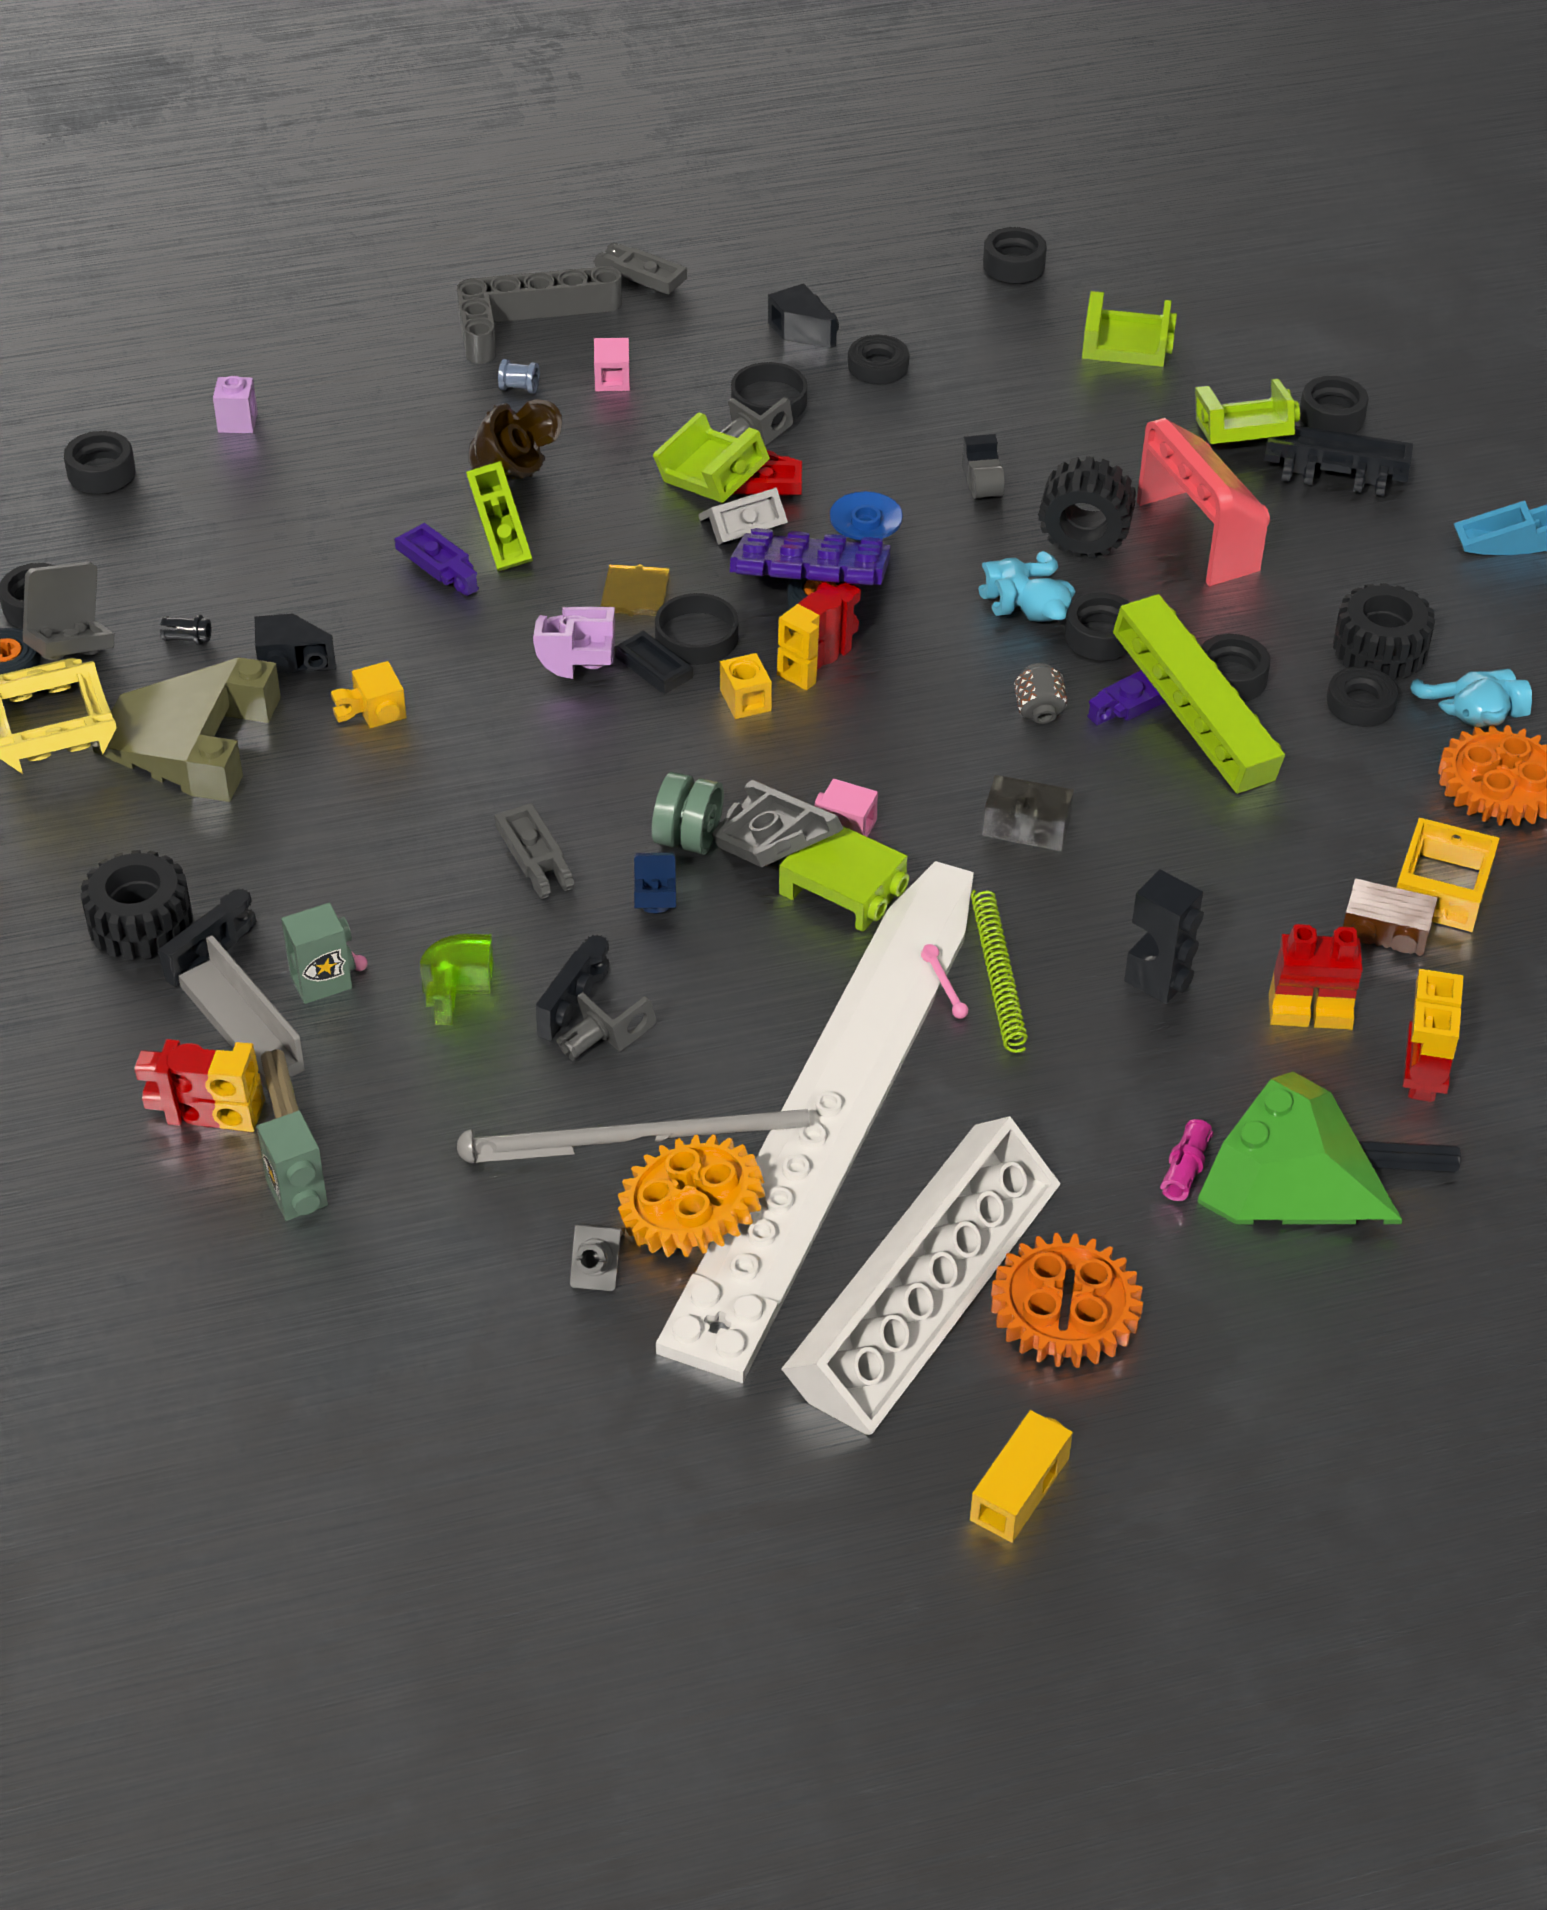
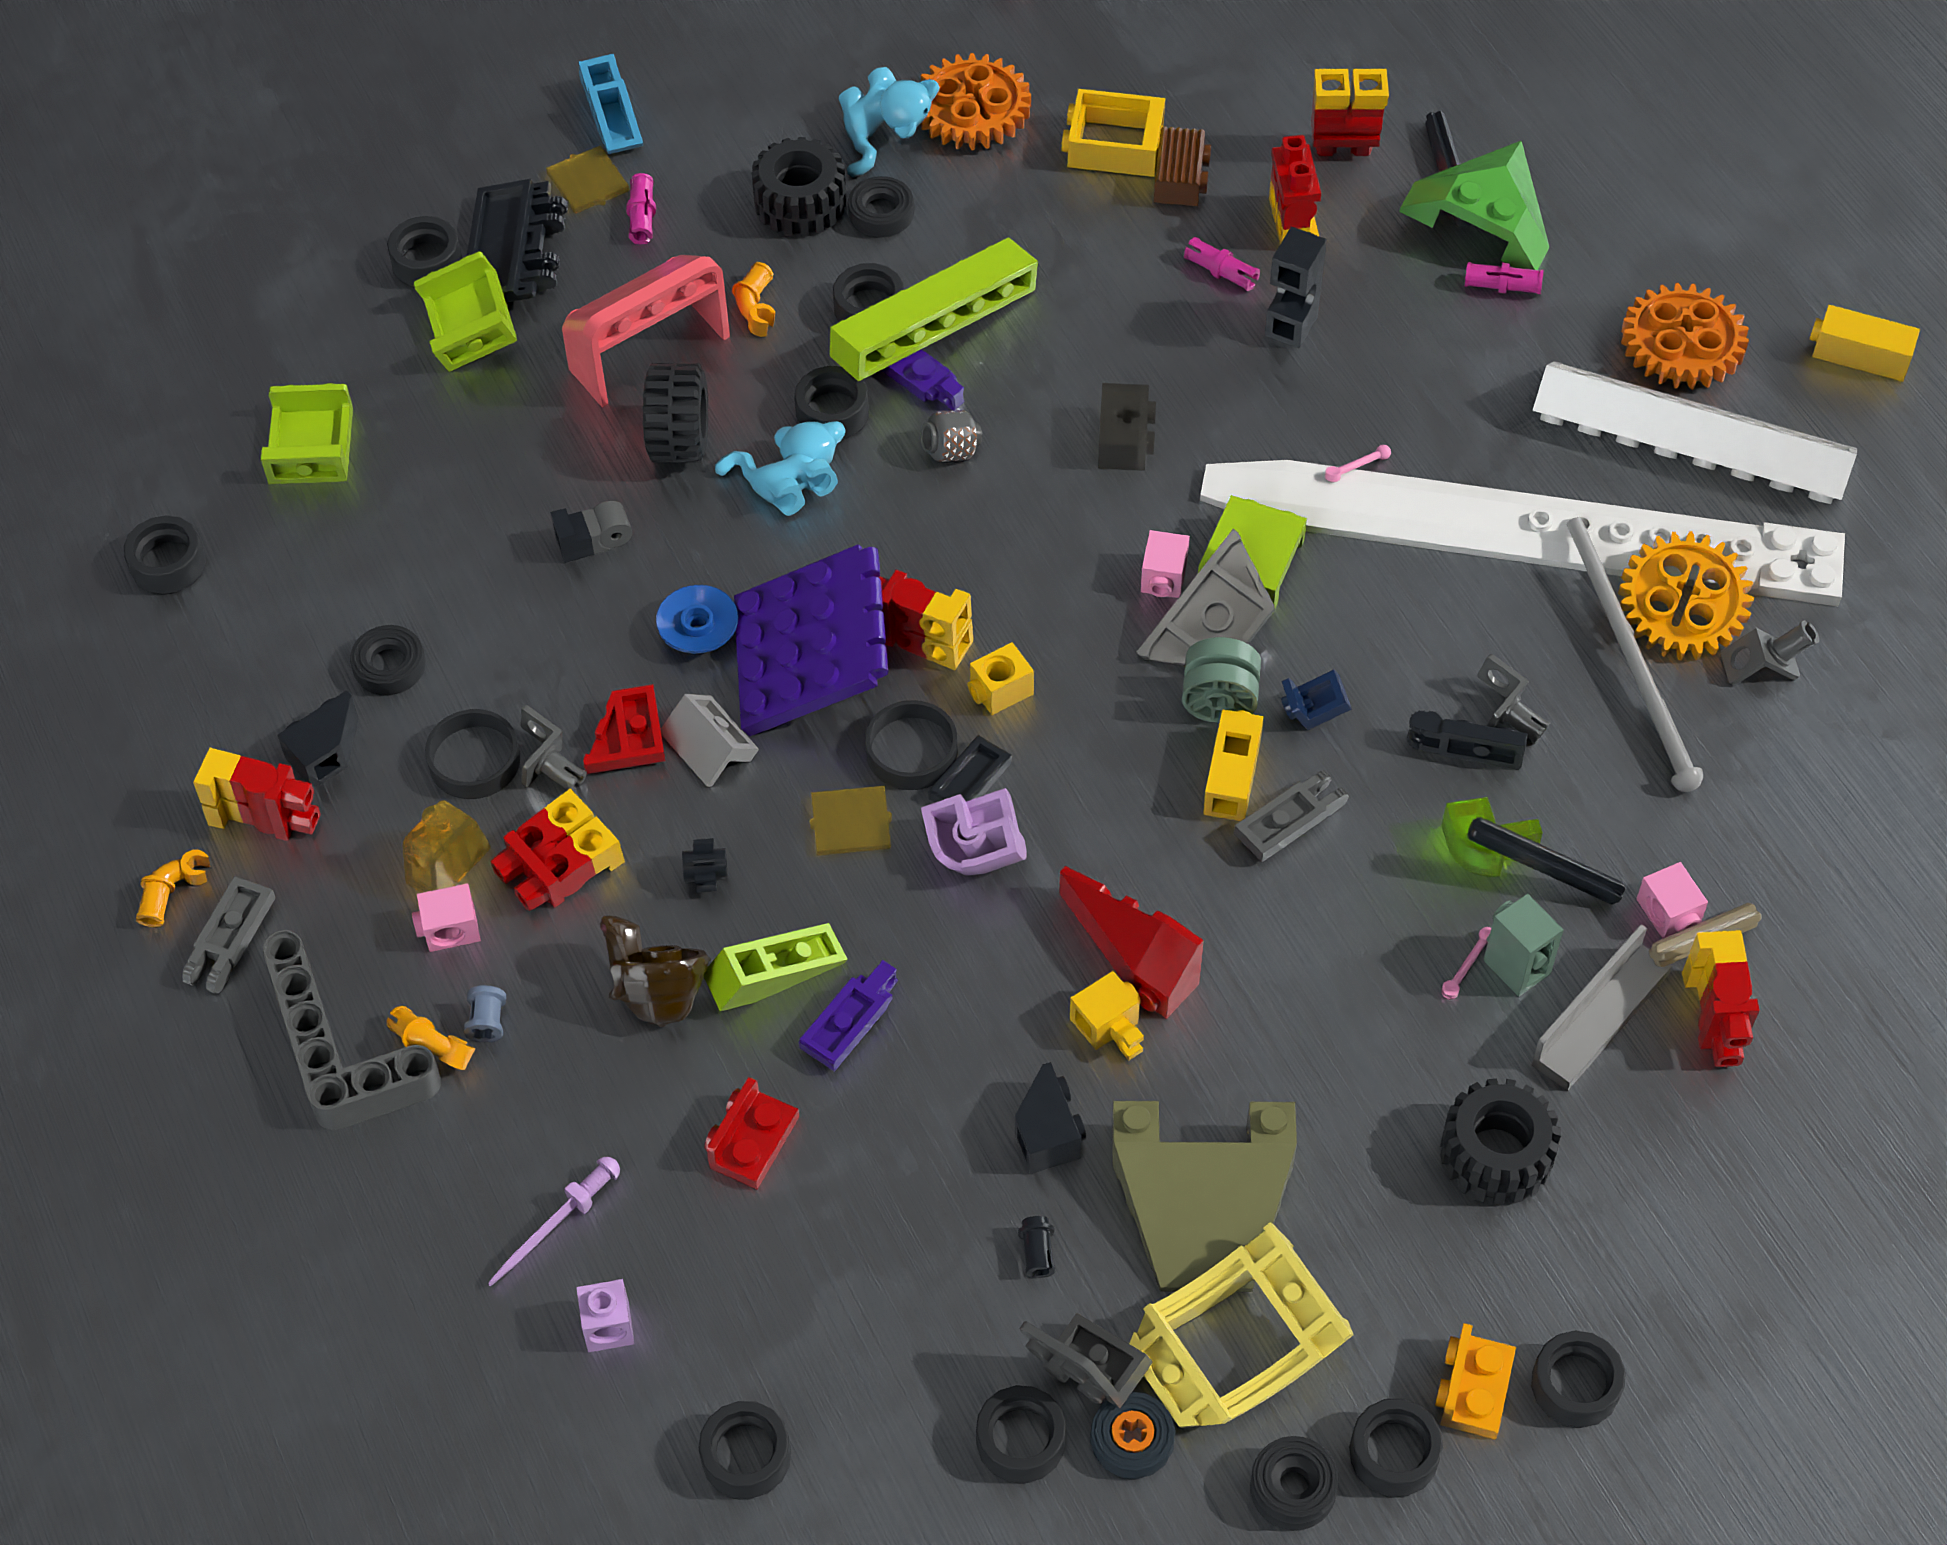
camera: 100 degrees left, 10 degrees up
black hinge [158,888,257,987] -> none
sand green brick [257,1110,328,1221] -> none
lime panel [653,412,770,503] -> none
lime piece [971,890,1028,1053] -> none
none -> light orange piece [136,850,210,928]
none -> red hips [193,748,320,841]
none -> light orange piece [386,1006,476,1070]
none -> clear yellow torso [403,800,491,893]
none -> lavender sword [488,1157,620,1286]
none -> red hips [490,788,625,911]
none -> clear yellow piece [546,146,630,214]
none -> dark pink pin [626,173,656,245]
none -> black gear [682,838,728,893]
none -> red bracket [704,1077,799,1190]
none -> light orange piece [732,262,776,337]
none -> red wedge [1060,866,1204,1019]
none -> dark pink pin [1184,237,1260,291]
none -> yellow brick [1203,709,1264,821]
none -> black axle [1467,817,1625,904]
none -> bright pink brick [1636,862,1708,939]

